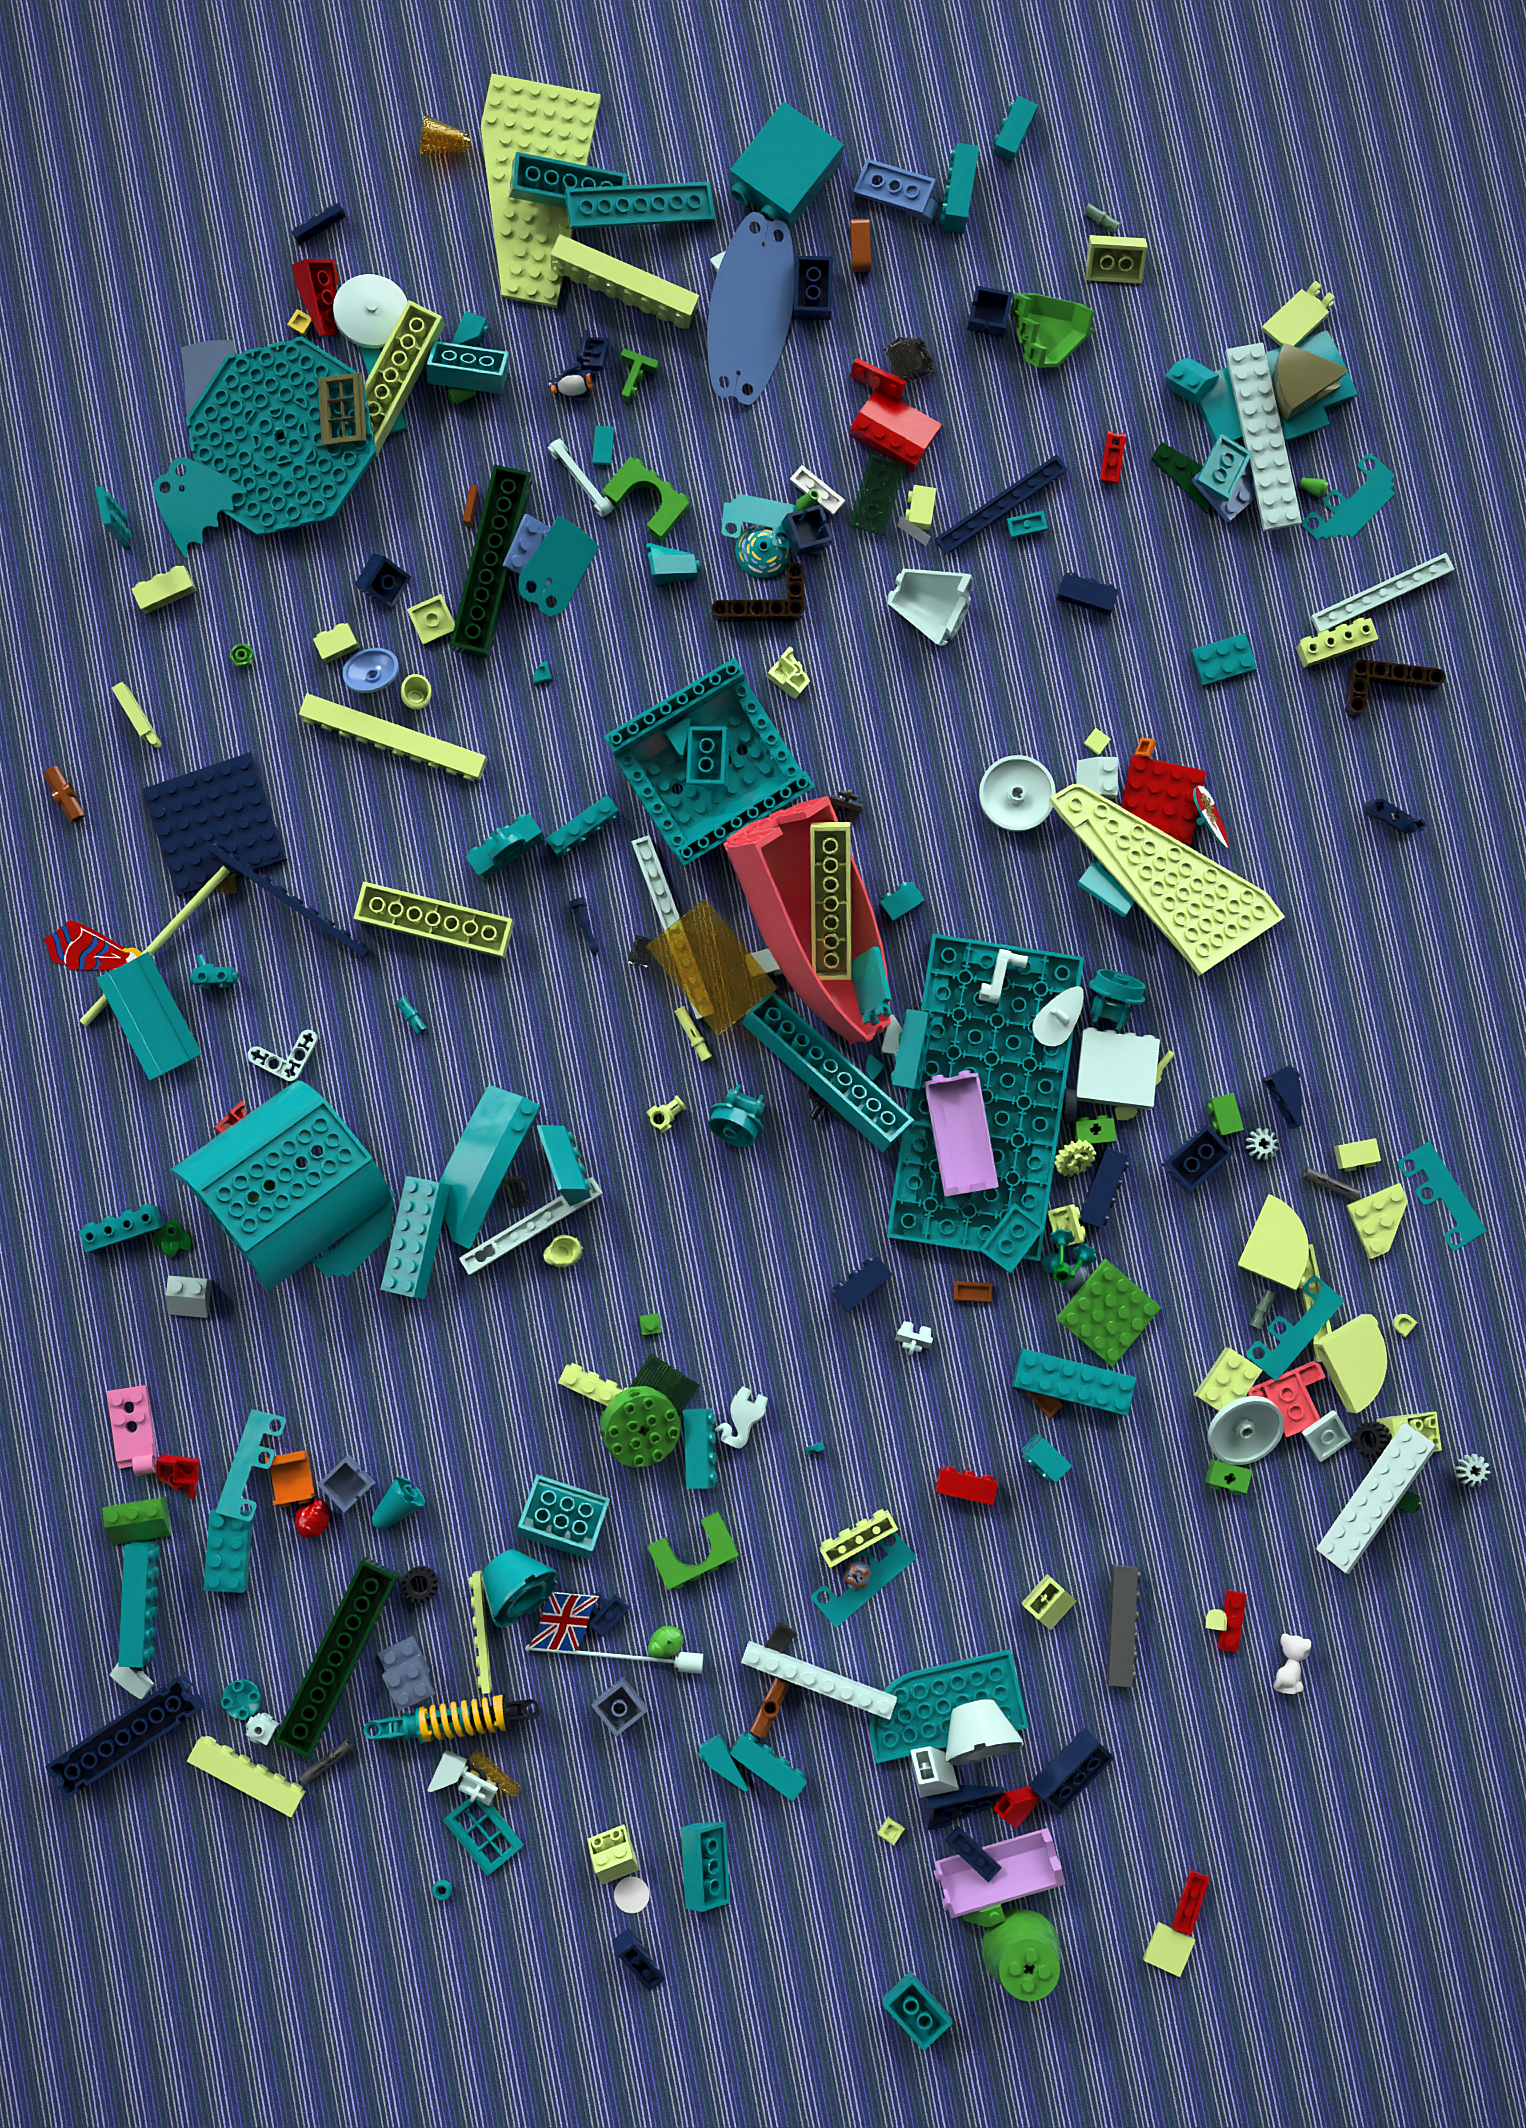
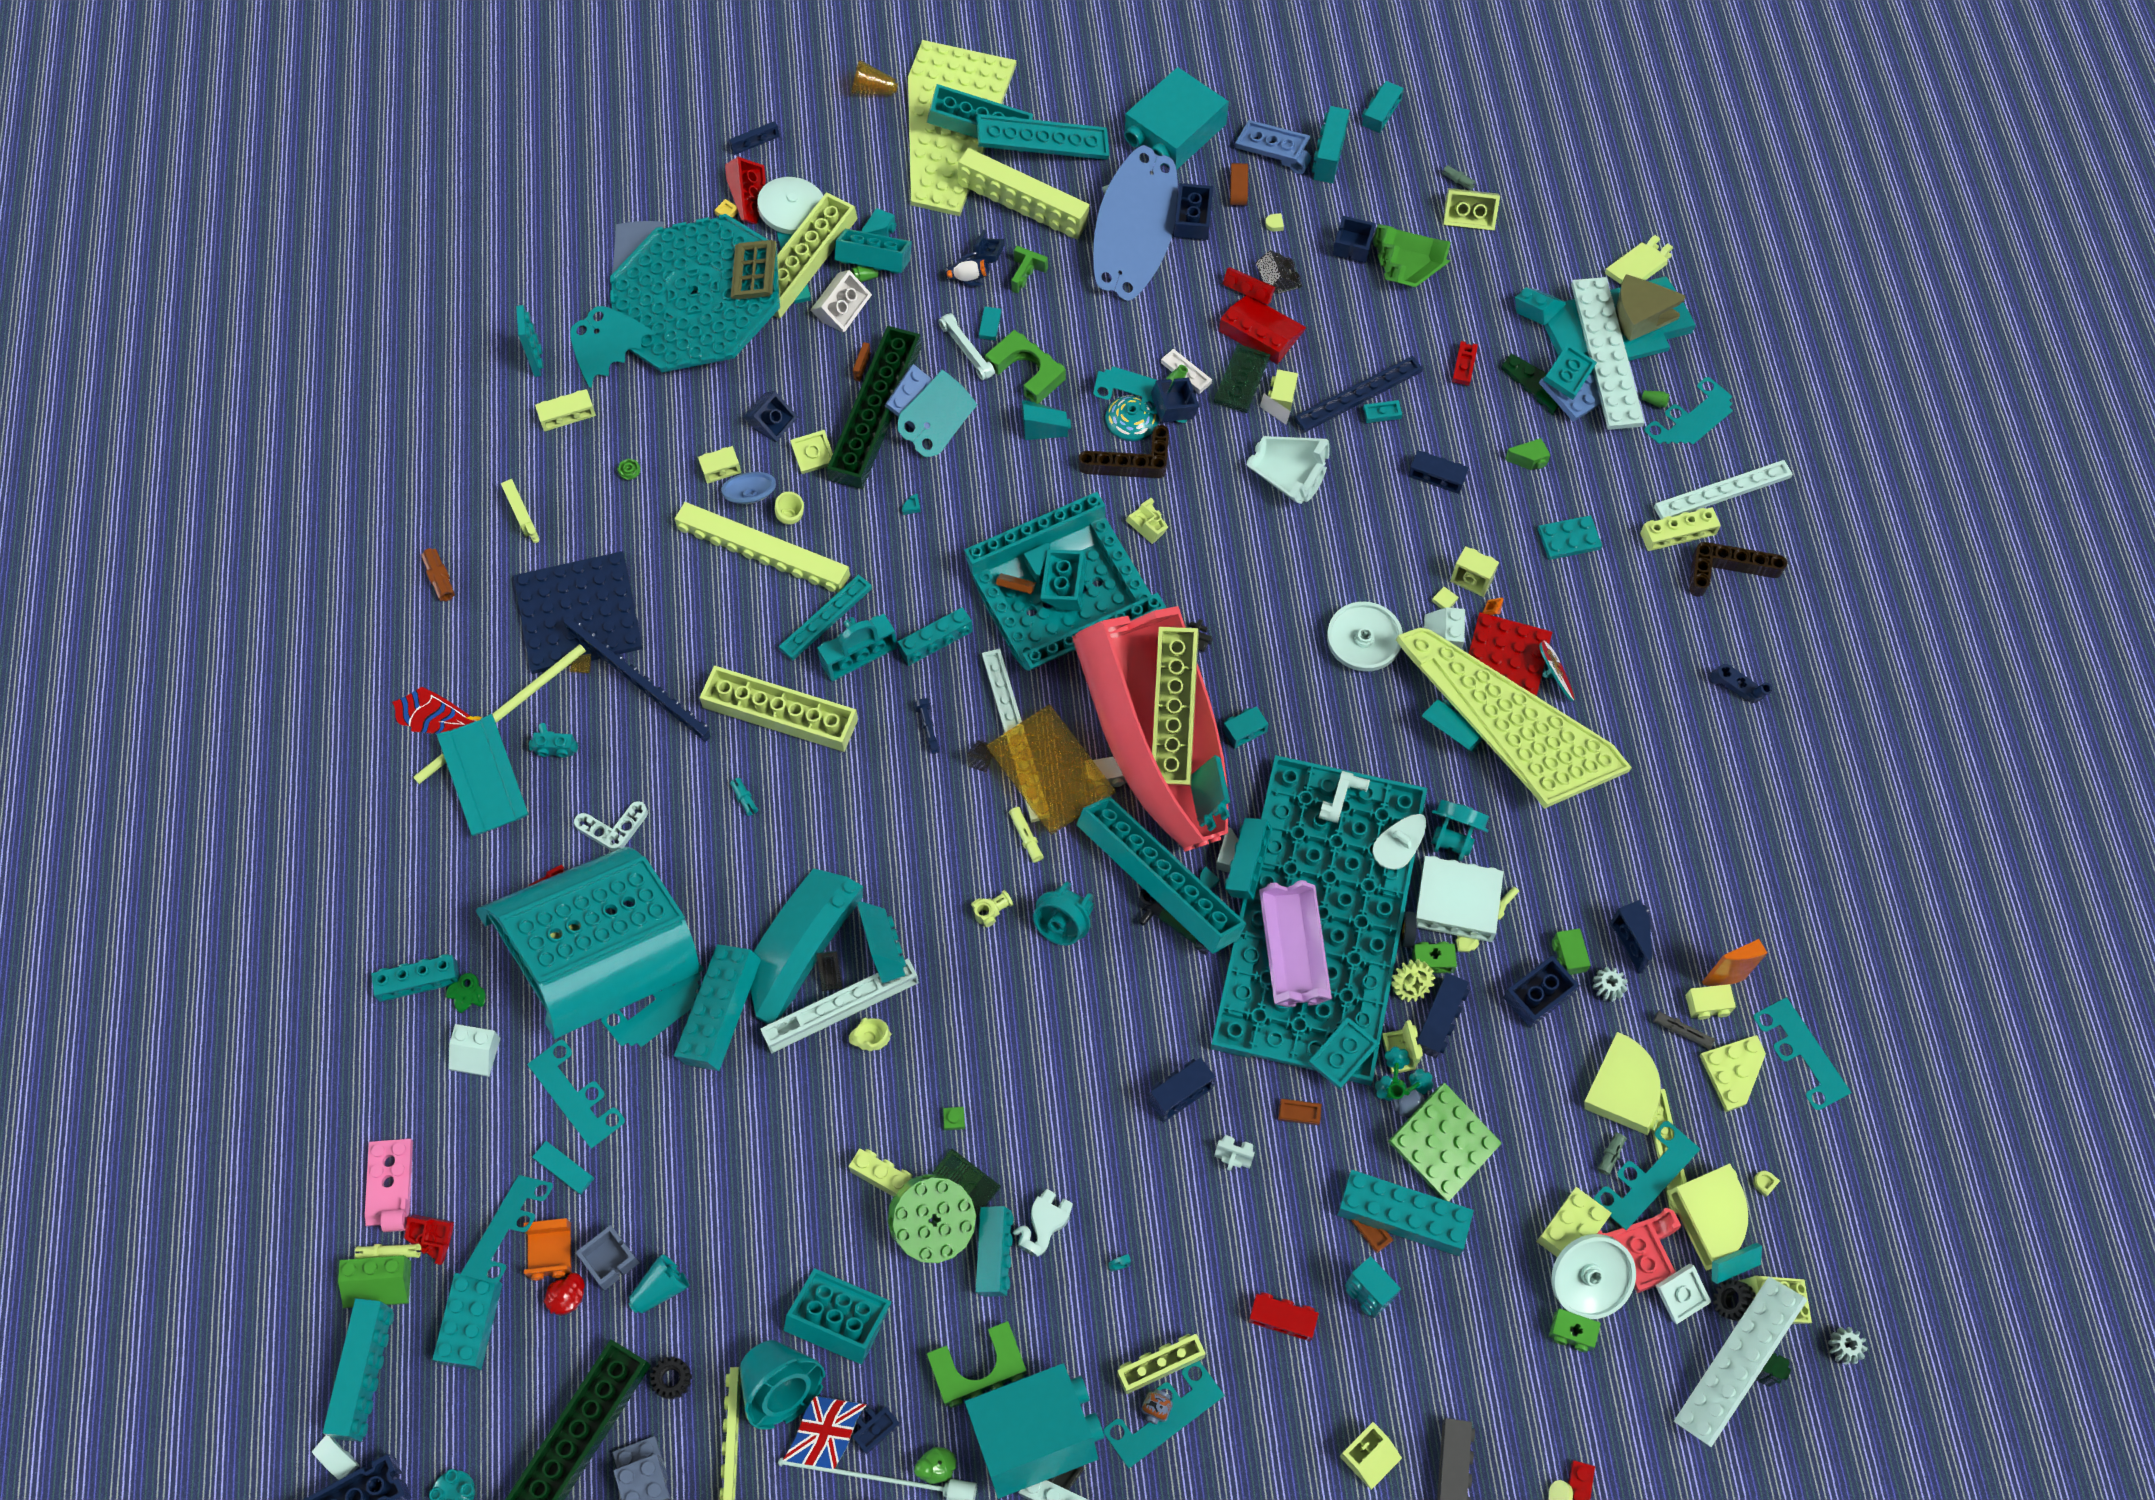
camera: 10 degrees right, 20 degrees down
none -> yellowish green pin [355,1244,421,1259]
none -> teal piece [527,1040,625,1149]
none -> teal tile [532,1141,595,1195]
none -> teal plate [779,574,872,661]
none -> white slope [811,270,872,332]
none -> teal brick [964,1363,1105,1499]
none -> dark orange tile [996,573,1036,594]
none -> yellowish green tile [1265,213,1284,232]
none -> yellowish green brick [1450,546,1499,597]
none -> bright green slope [1505,438,1550,470]
none -> orange slope [1702,939,1767,986]
none -> teal tile [1712,1243,1762,1284]

